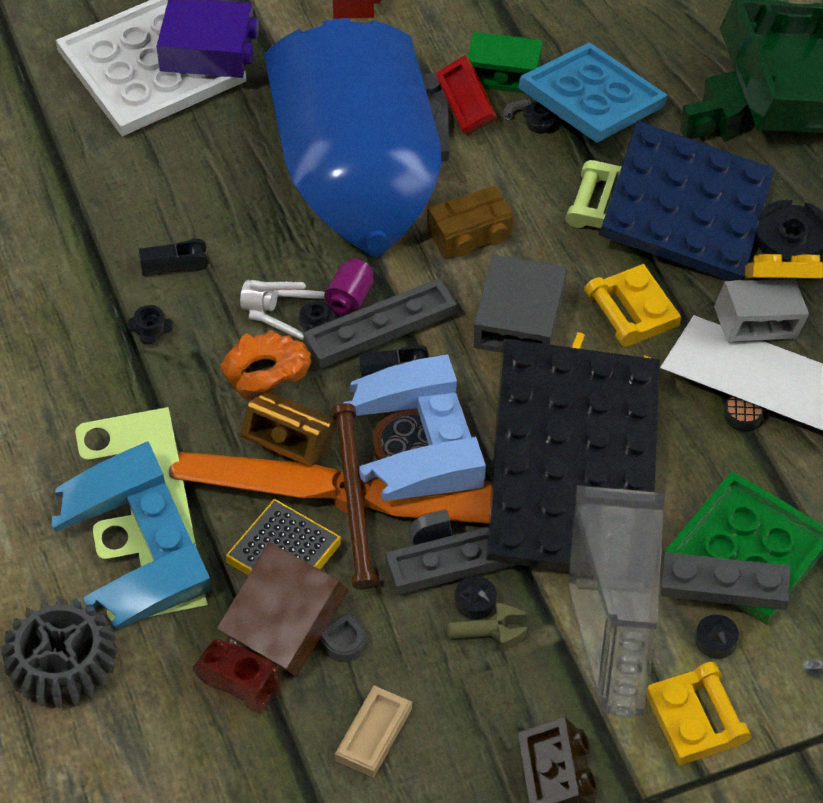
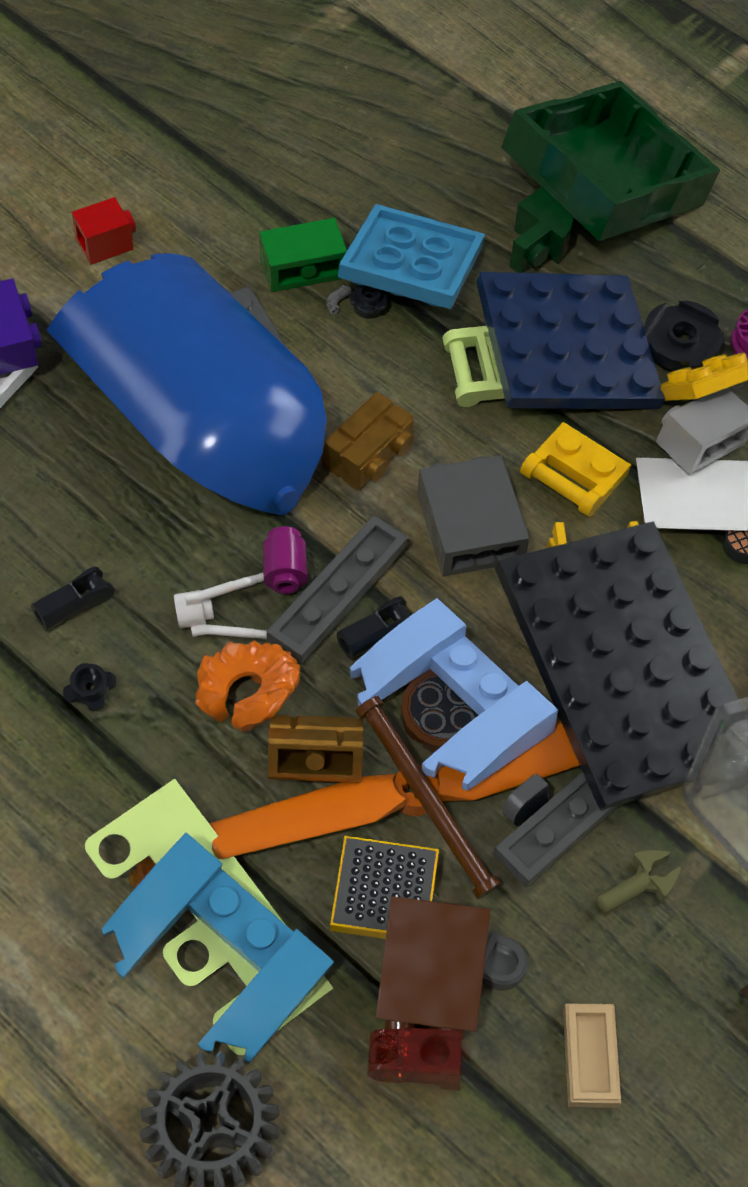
camera: 30 degrees left, 5 degrees up
black plate [298,301,336,331] -> none
red tile [435,55,498,135] -> none
black tile [455,576,497,619] -> none

